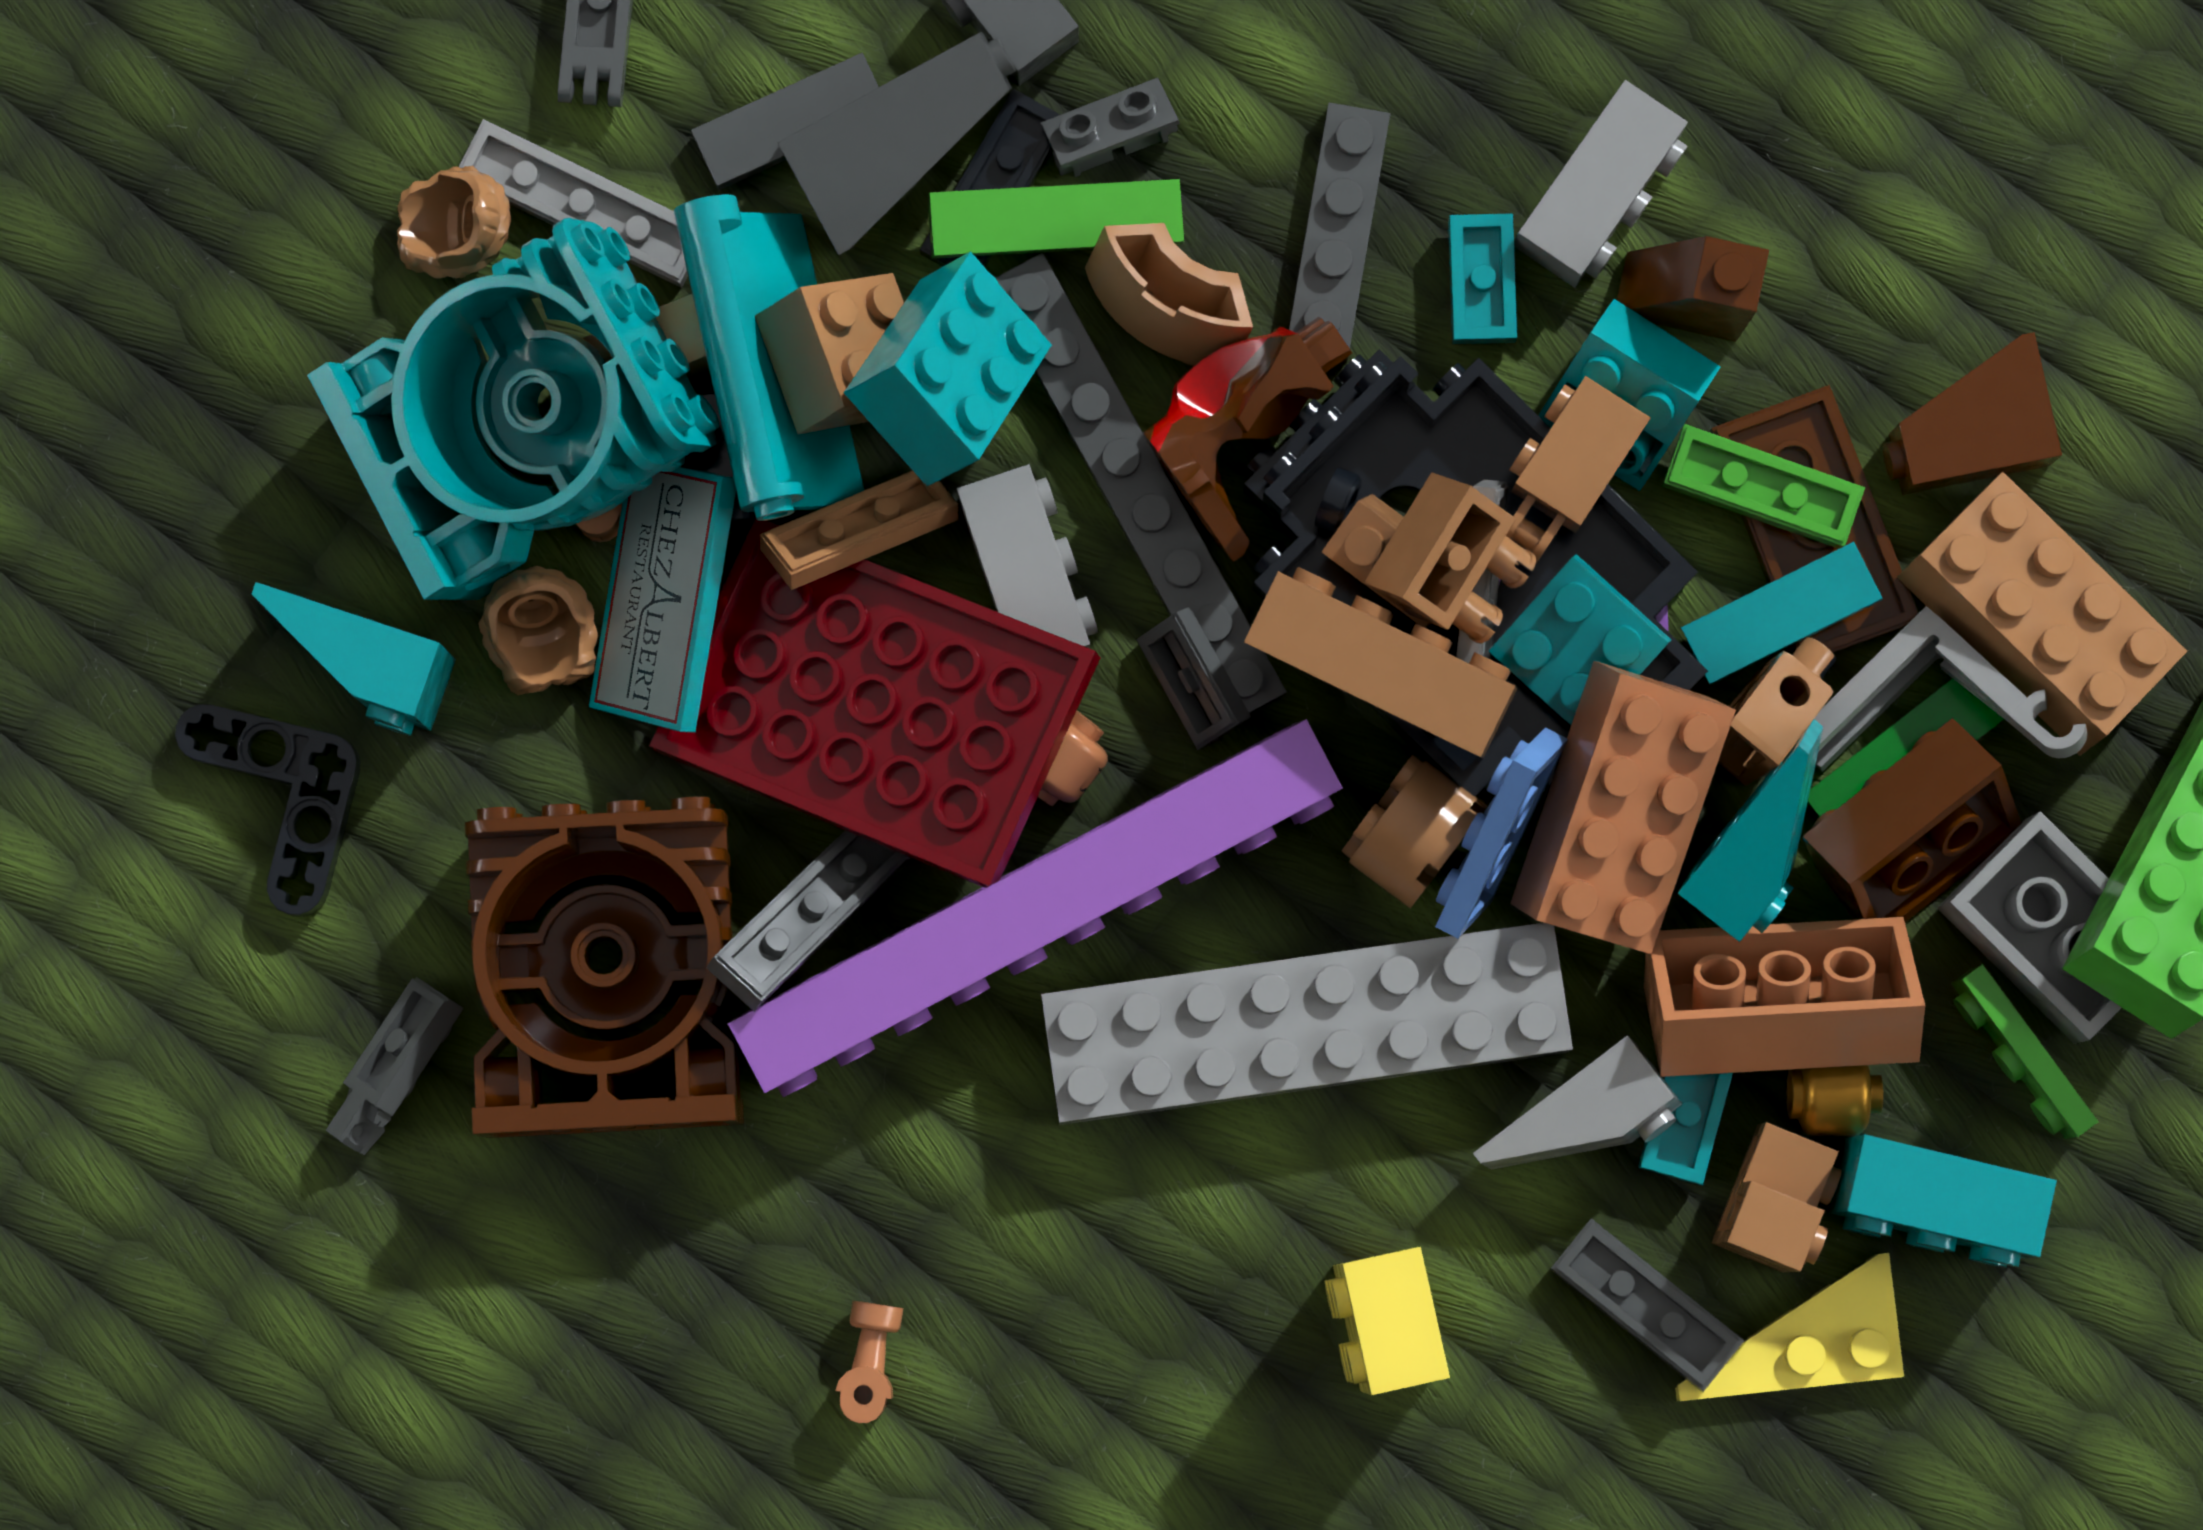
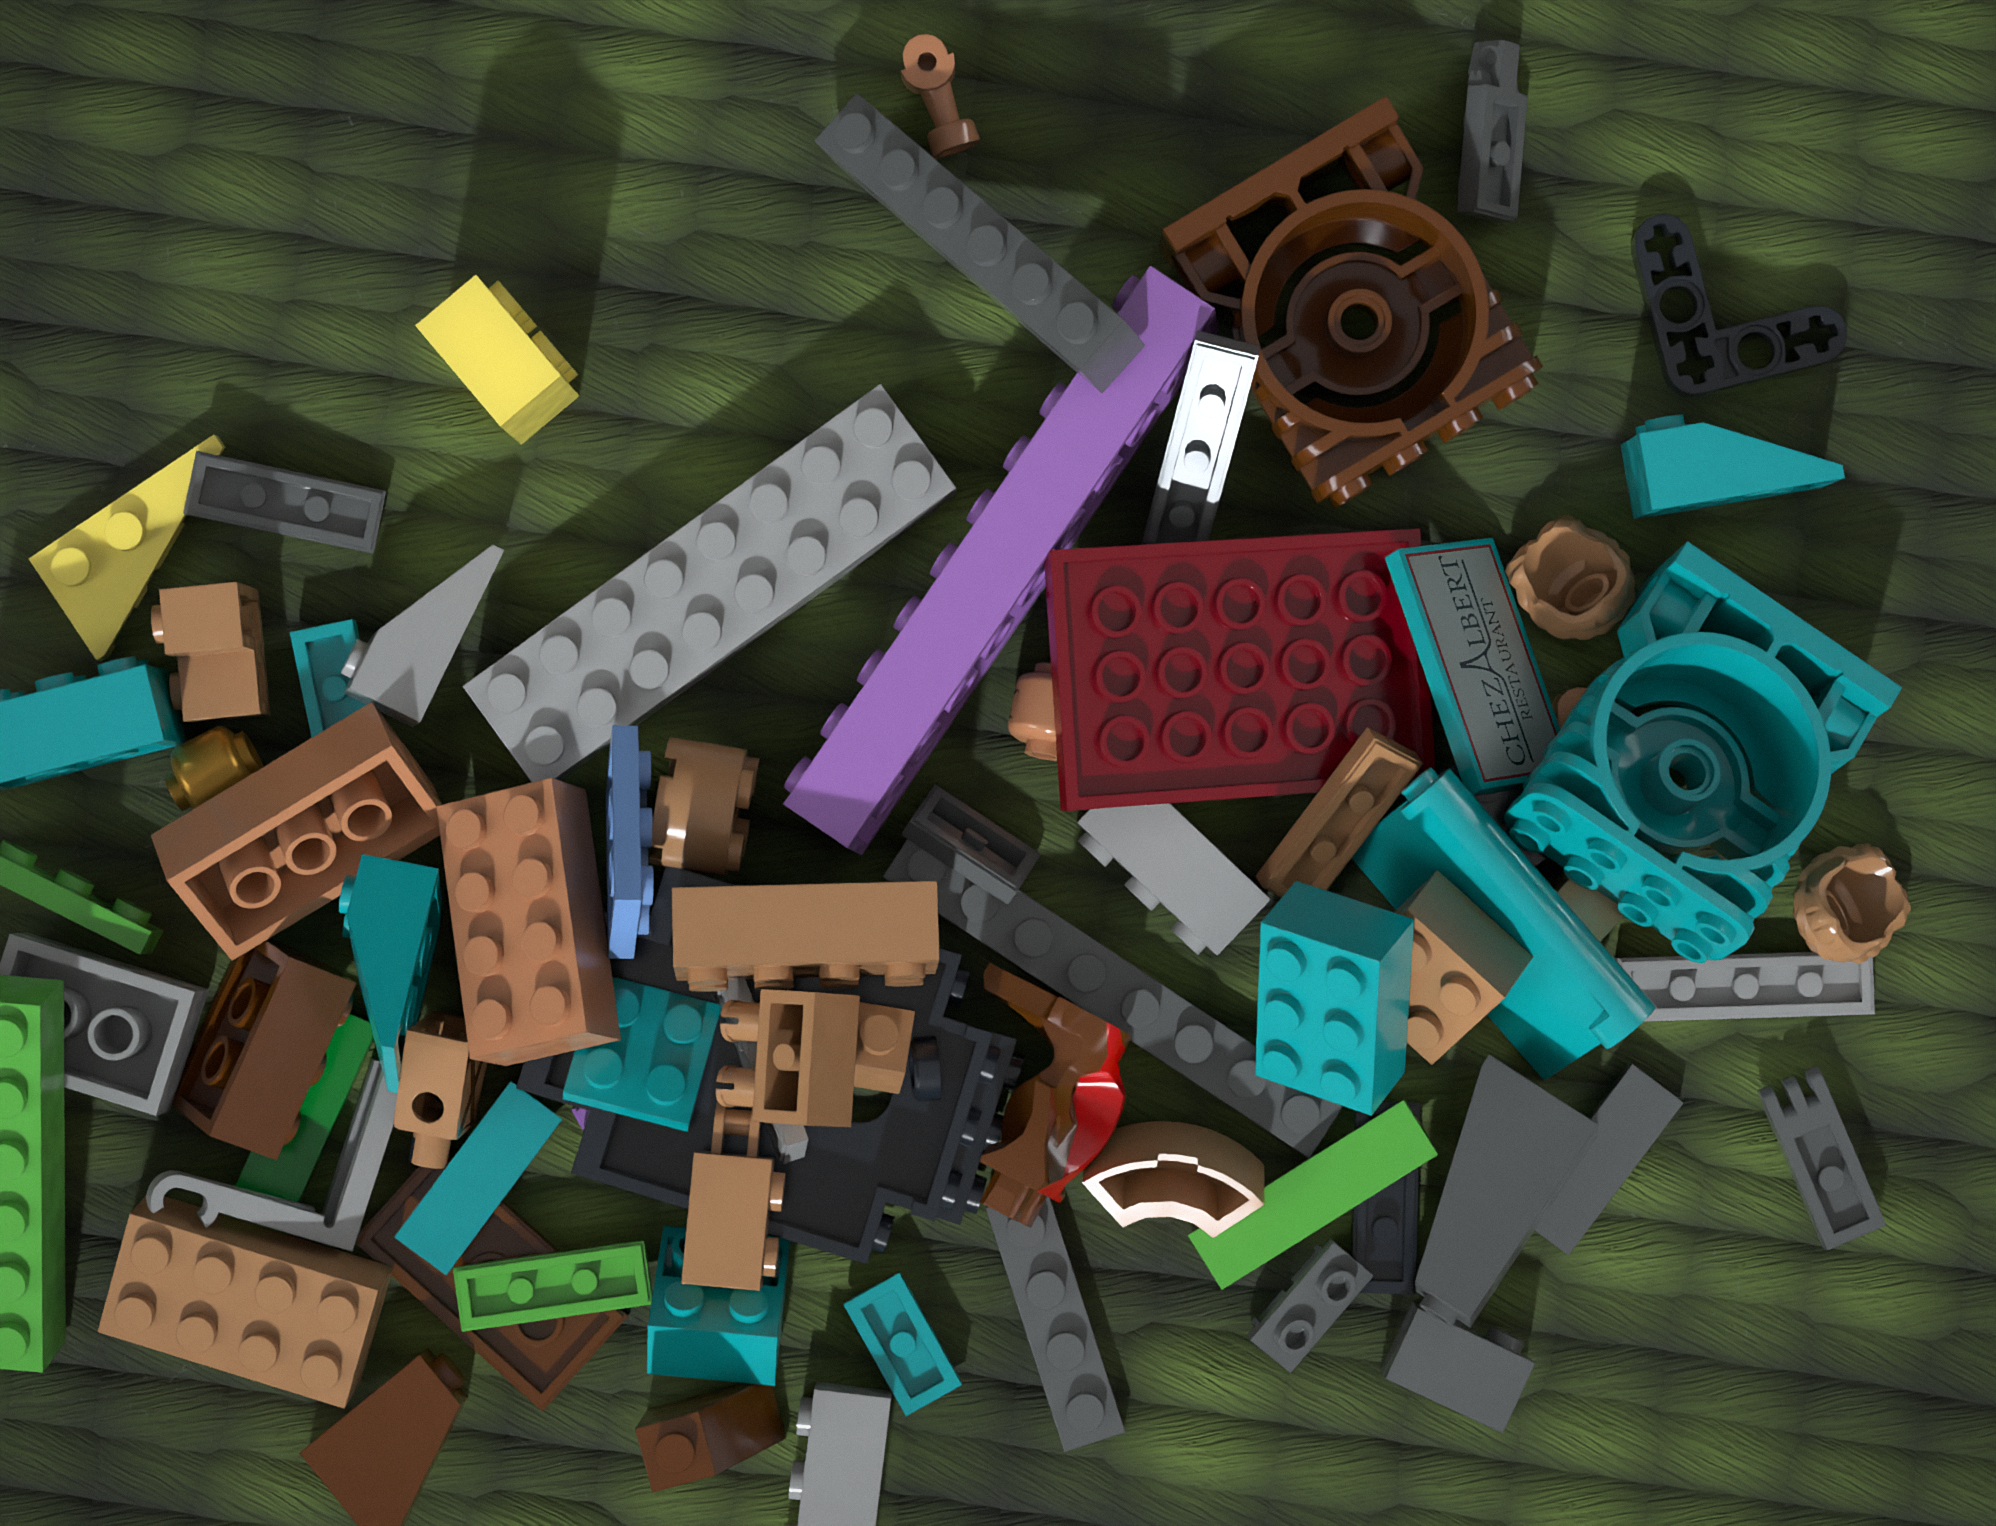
camera: 150 degrees right, 5 degrees up
none -> dark grey brick [815,93,1145,393]

